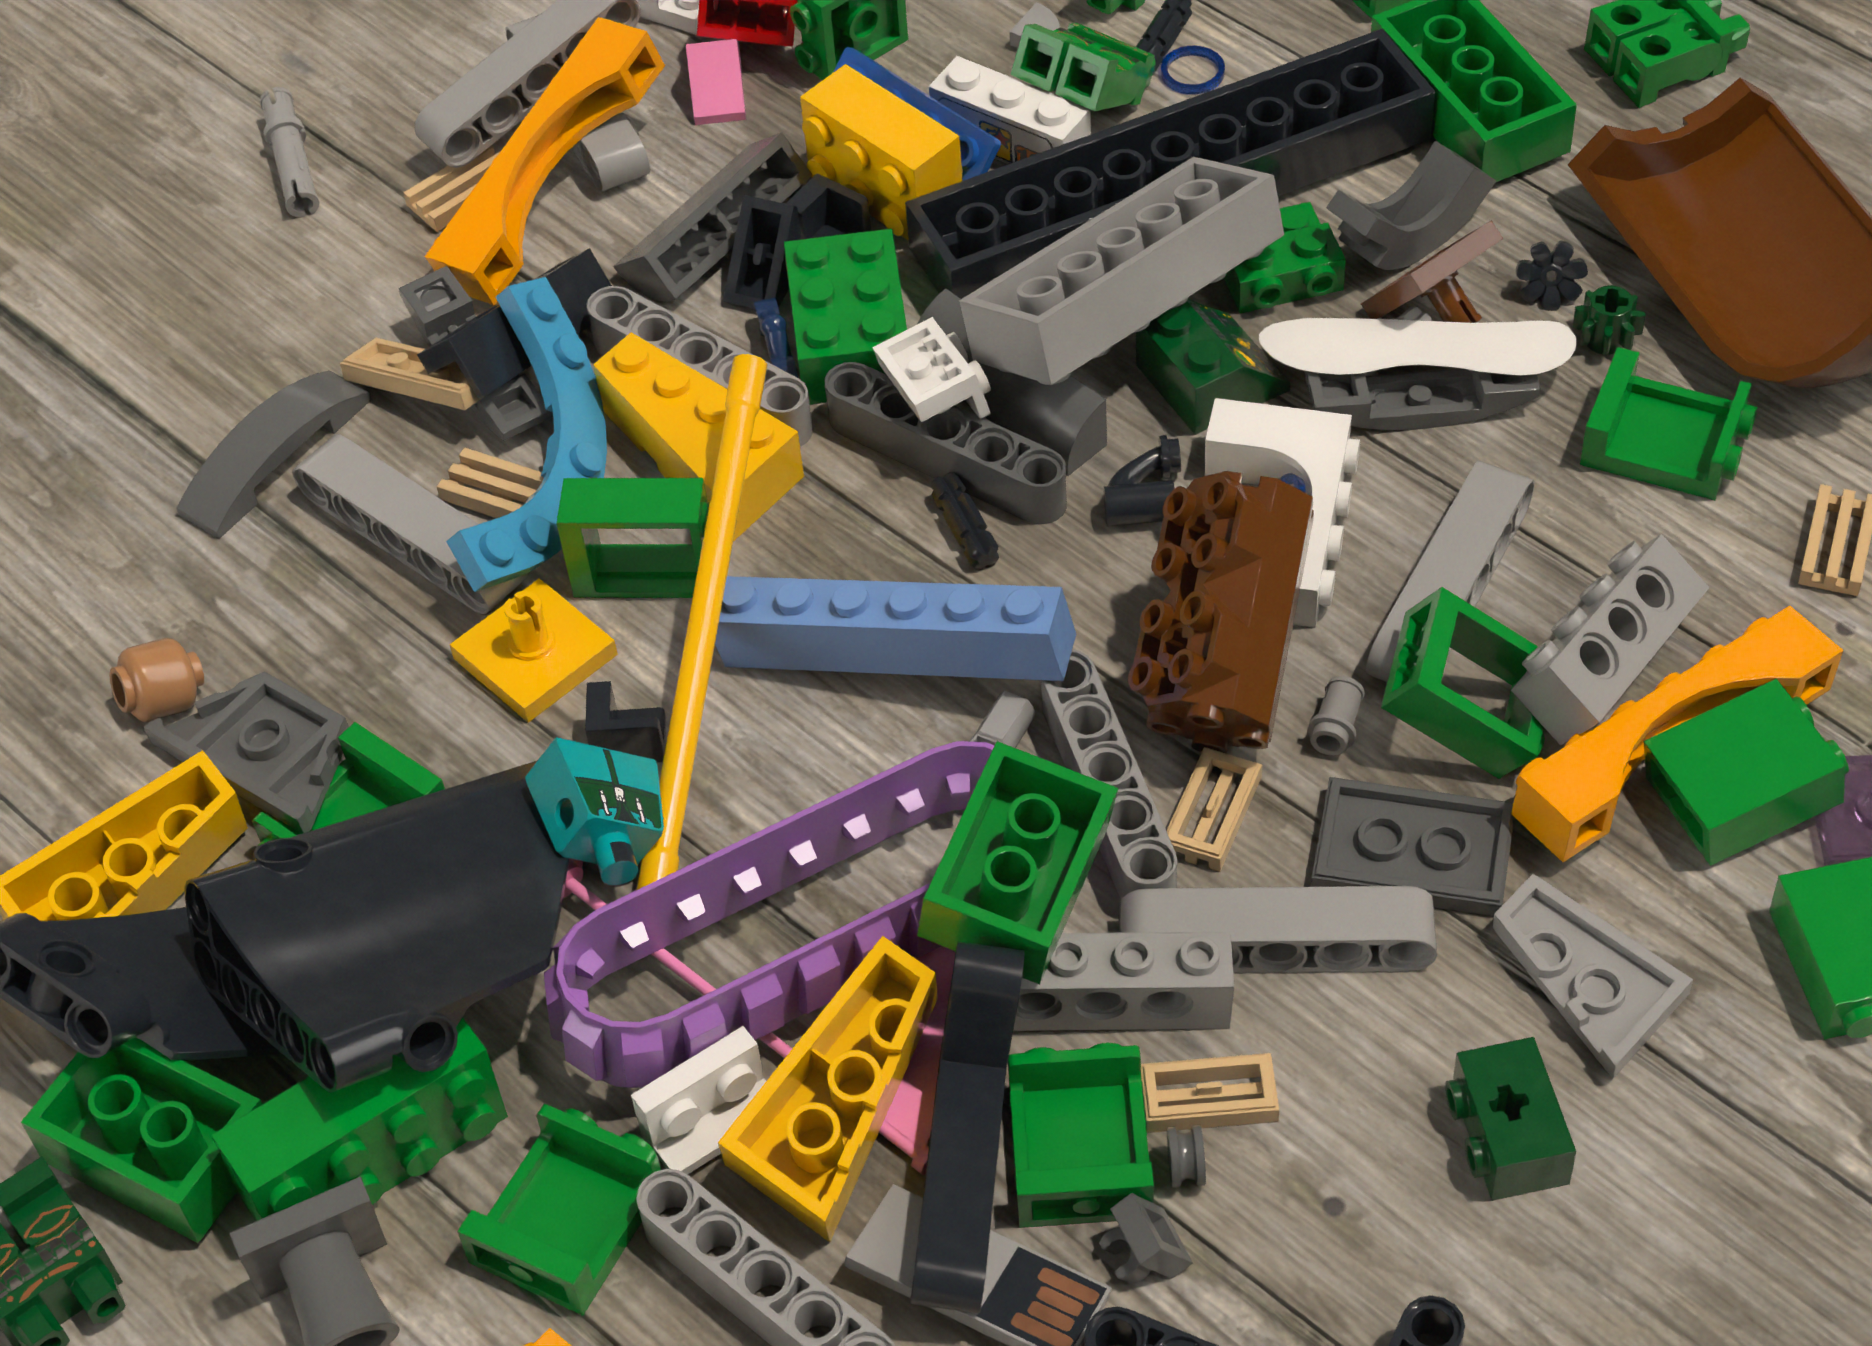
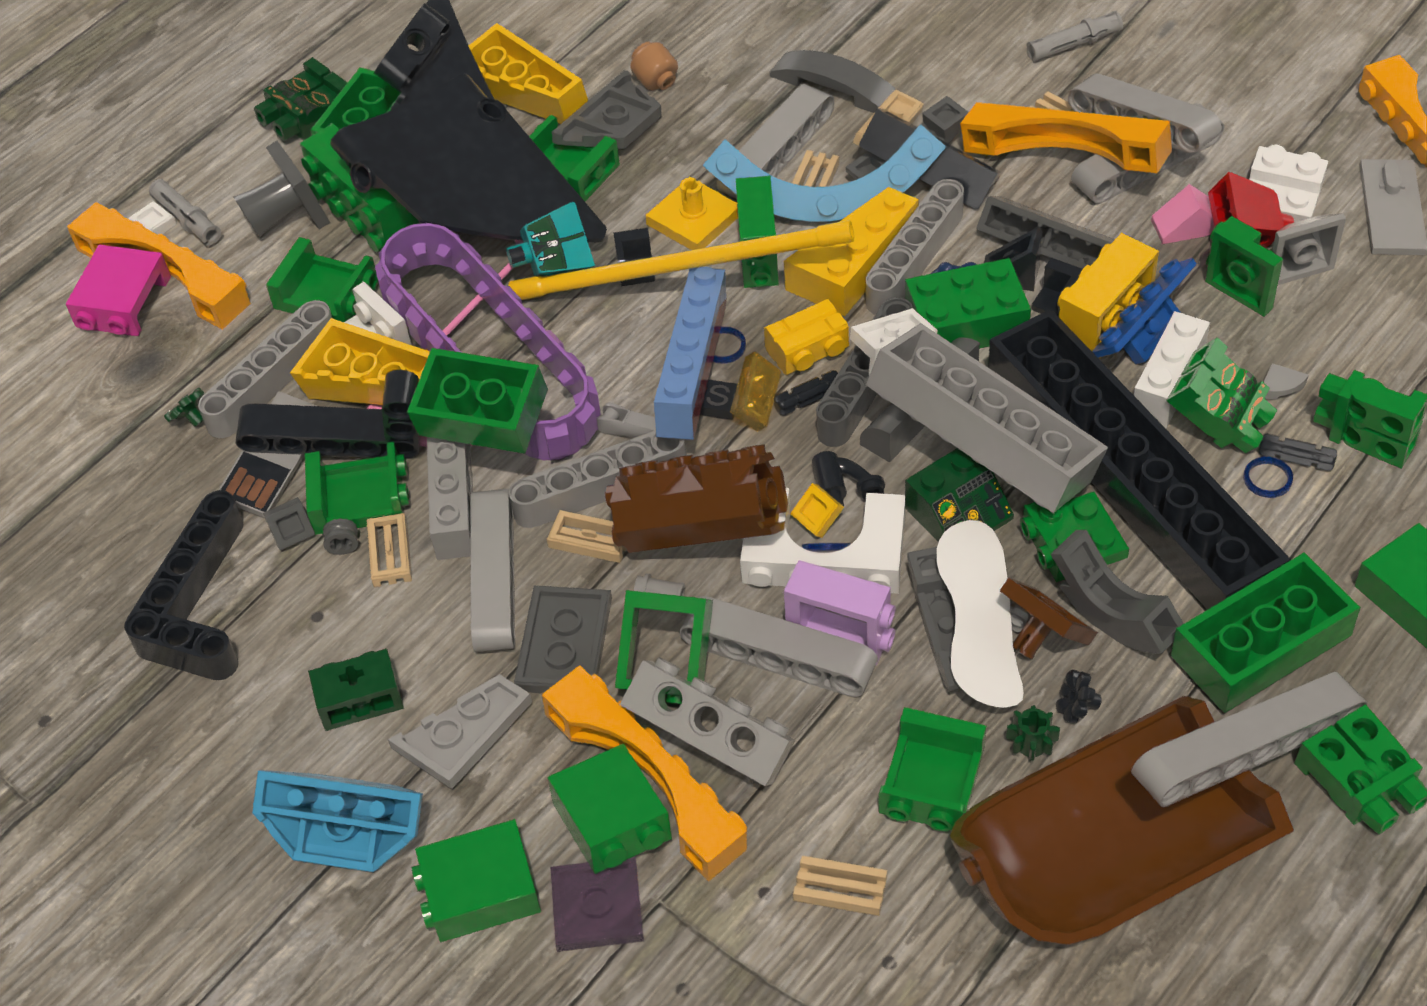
camera: 85 degrees right, 0 degrees up
none -> dark azure wedge [252,770,423,872]
none -> clear yellow plate [730,351,781,432]
none -> yellow brick [764,299,849,375]
none -> lavender window [784,560,896,665]
none -> light grey beam [1131,672,1367,807]

